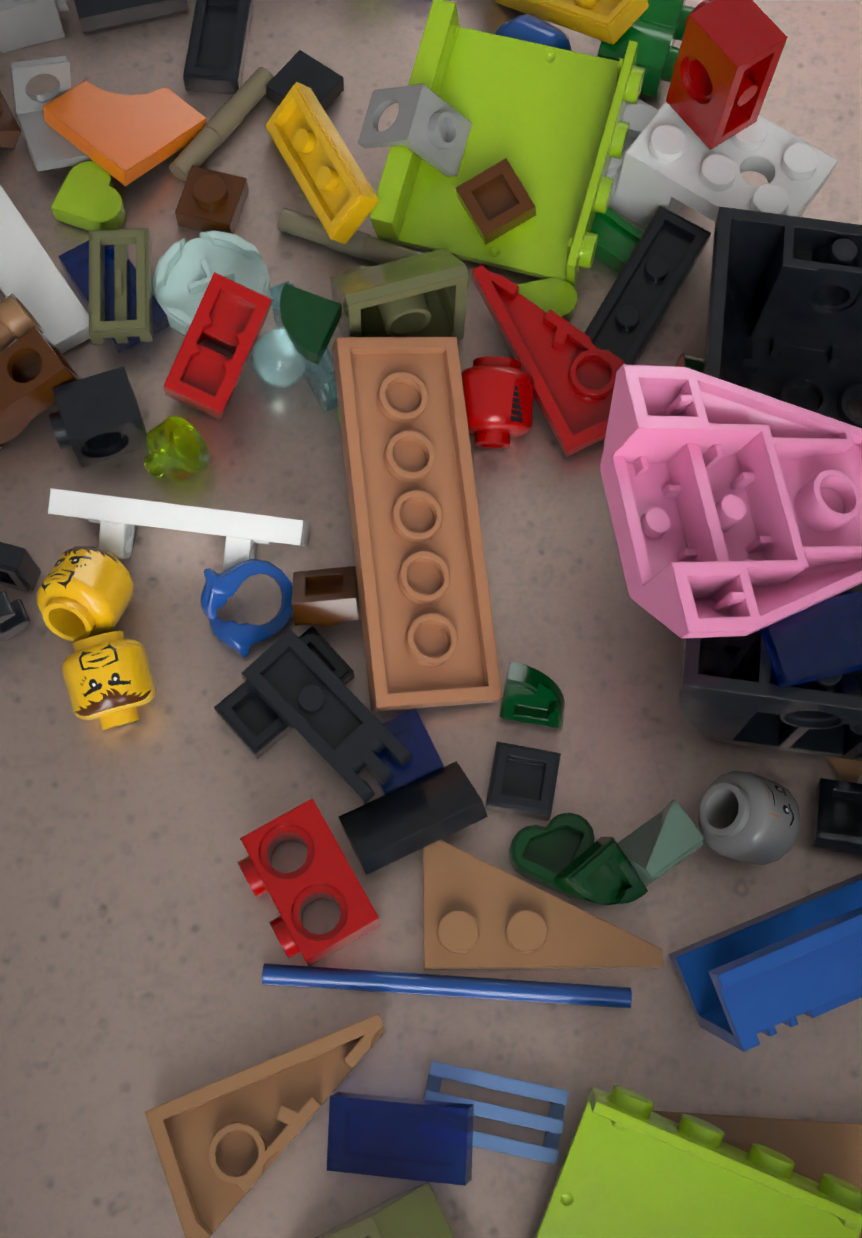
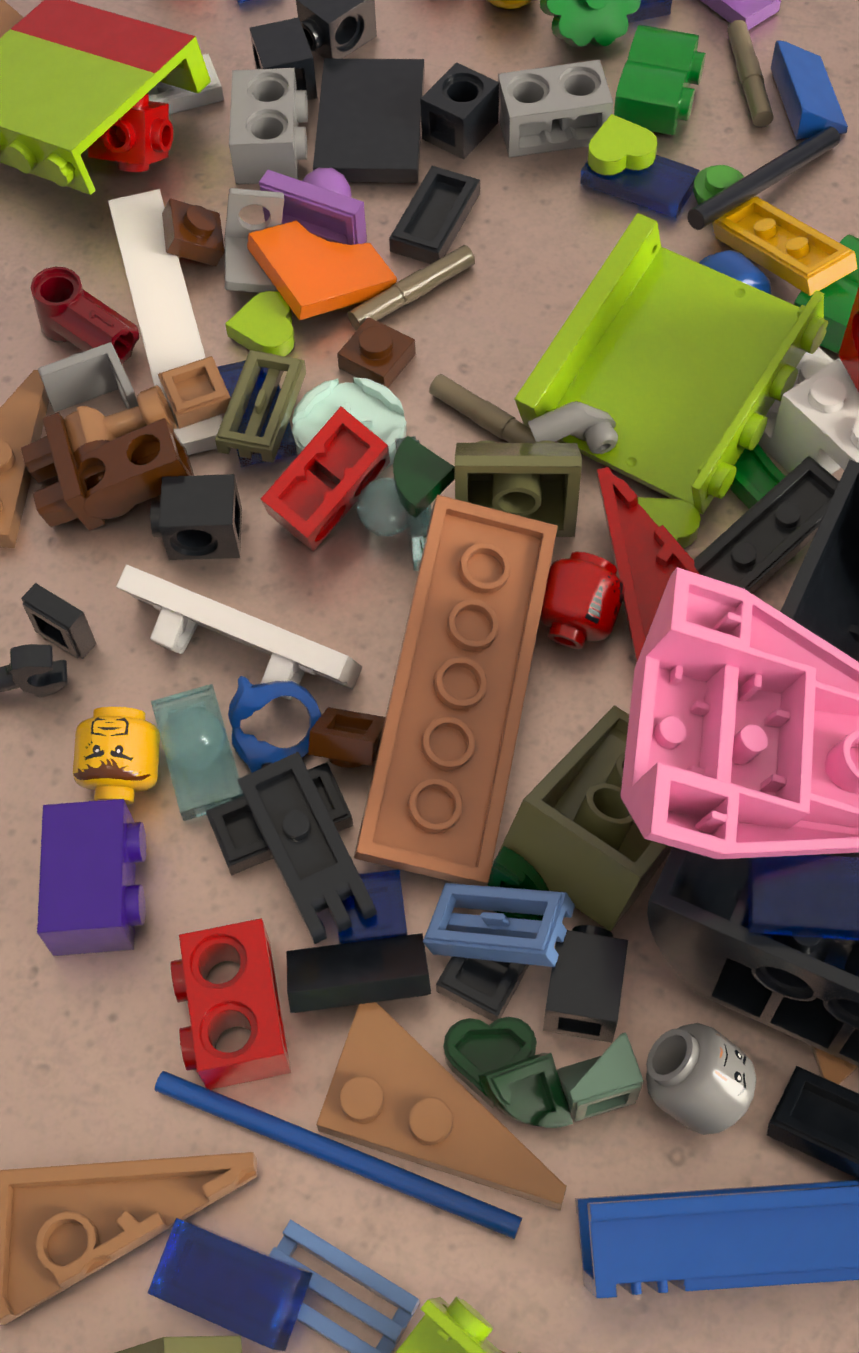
camera: 25 degrees right, 10 degrees down
yellow head [37,546,134,642] -> none
clear neon green tile [144,416,209,482] -> none
yellow tile [265,82,380,244] -> none
black tile [266,50,344,110] -> none
light grey bracket [358,84,472,177] -> none
reddish brown plate [455,158,536,244] -> none
none -> dark purple brick [37,799,146,956]
none -> clear light blue tile [151,684,243,821]
none -> medium nougat tile [158,356,231,429]
none -> medium lavender tile [259,168,367,245]
none -> medium blue tile [423,883,575,967]
none -> olive slope [498,705,673,932]
none -> light grey arm [528,401,618,454]
none -> black brick [543,925,628,1043]

